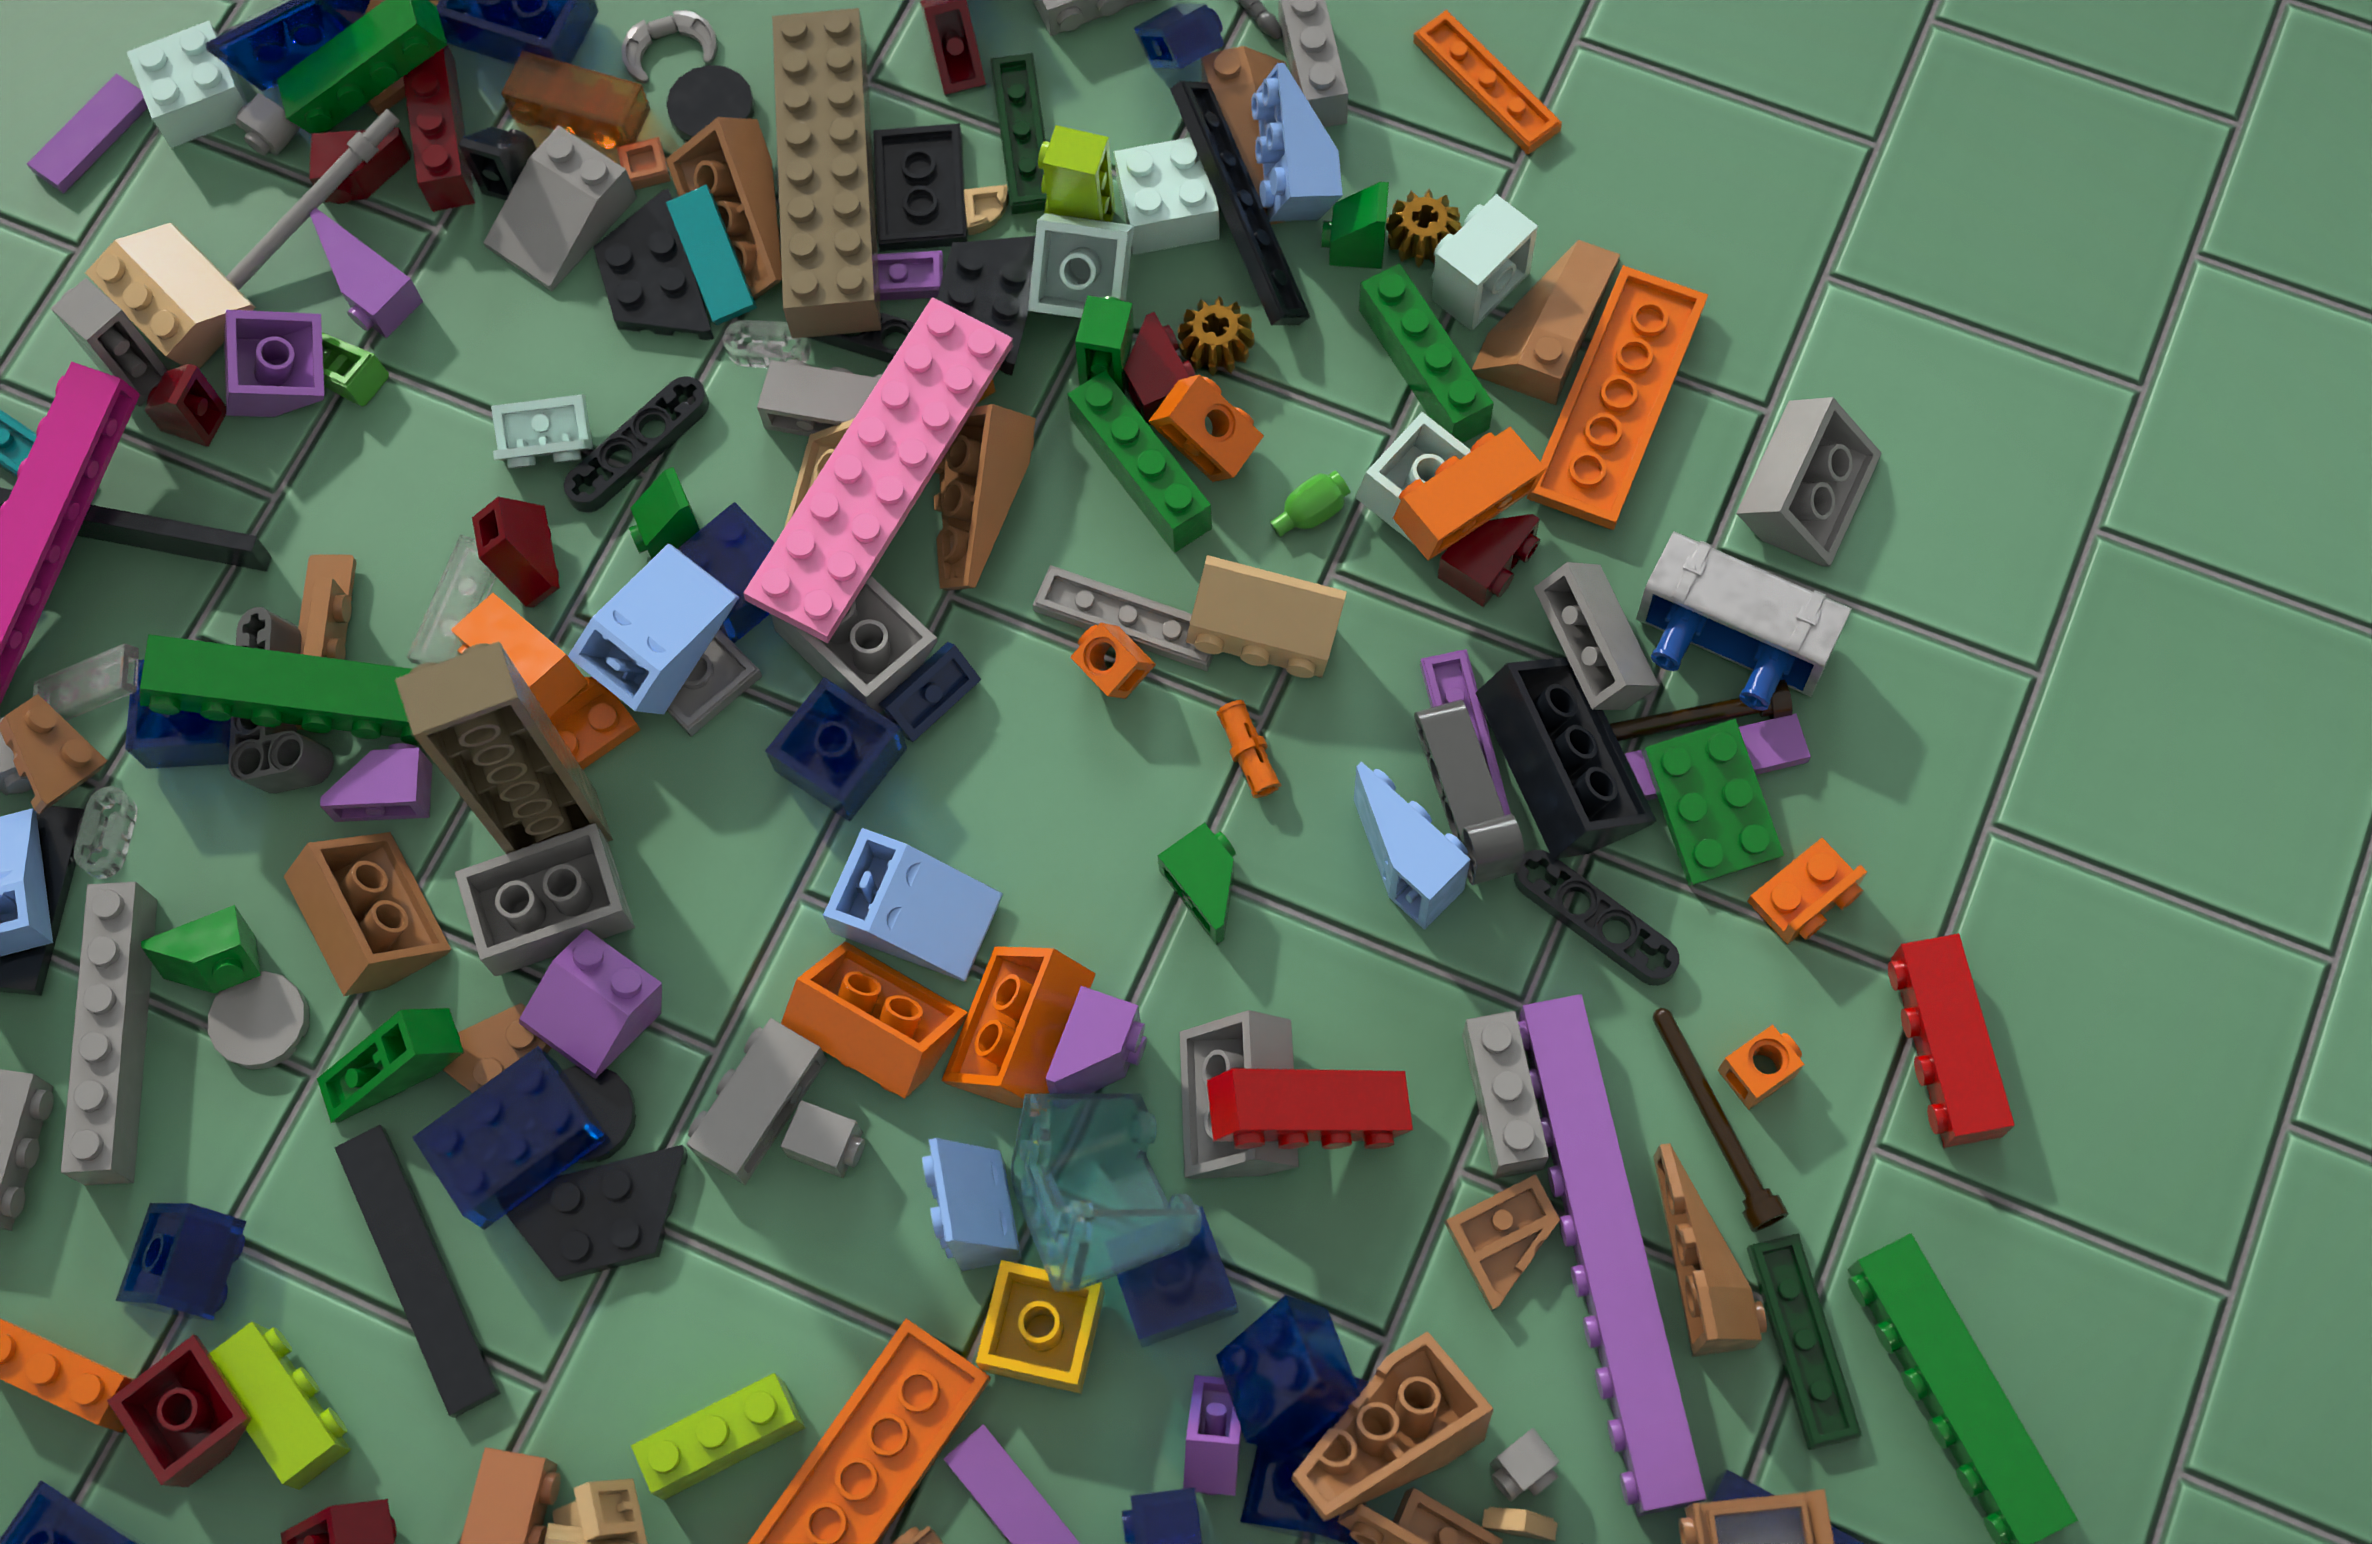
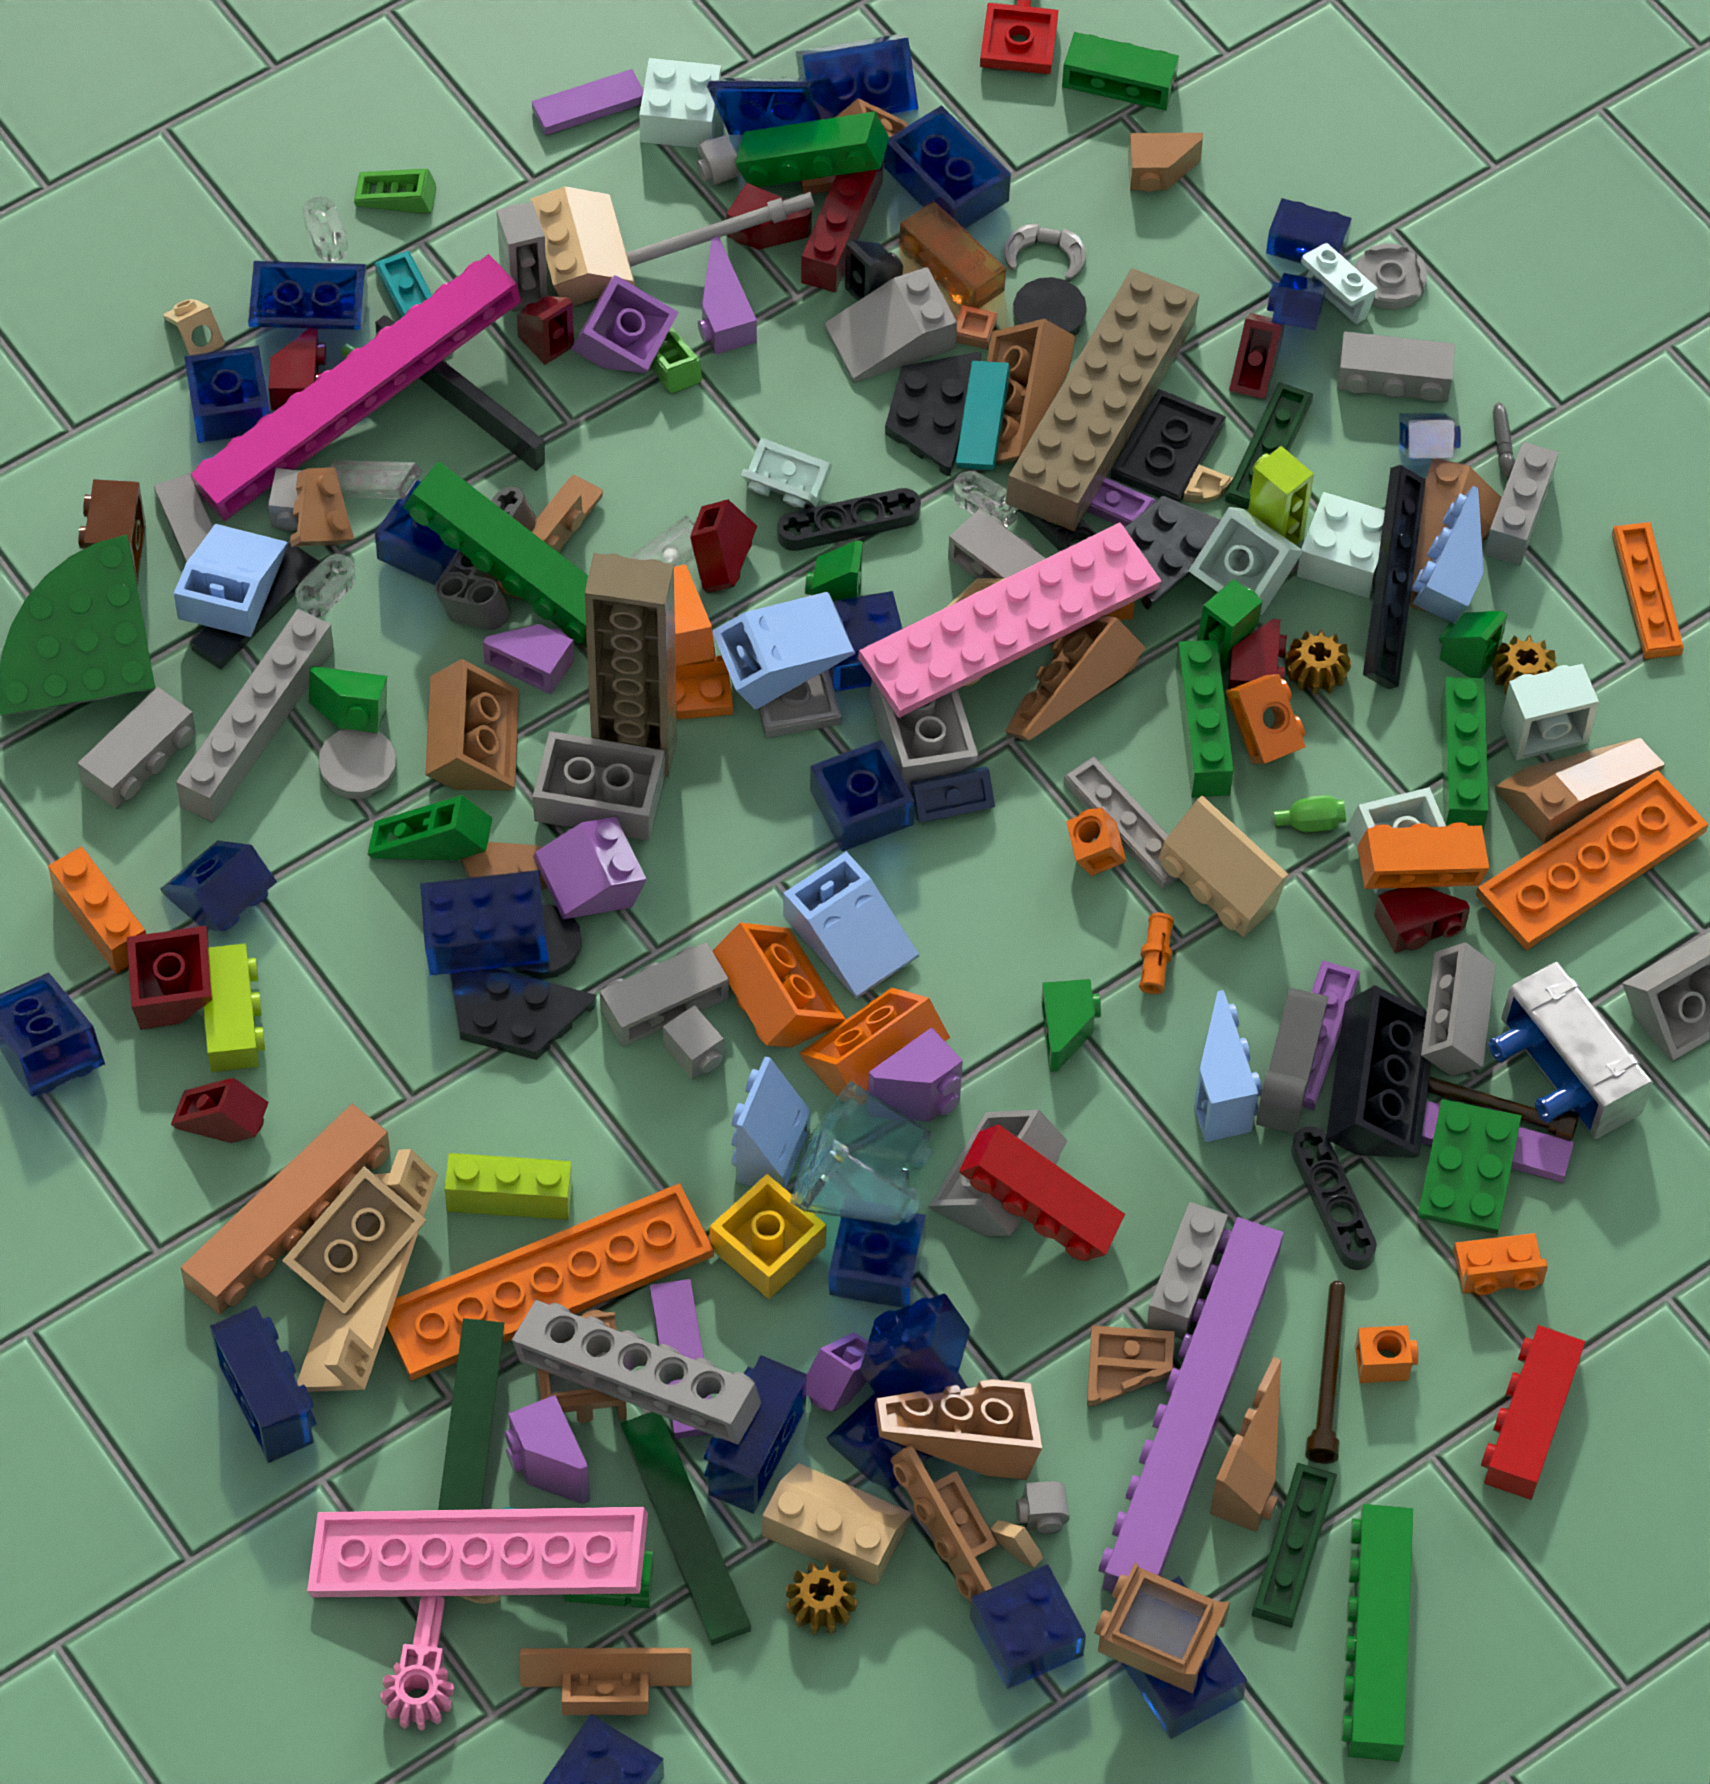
camera: 25 degrees right, 10 degrees down
black tile [334,1124,501,1418] -> none

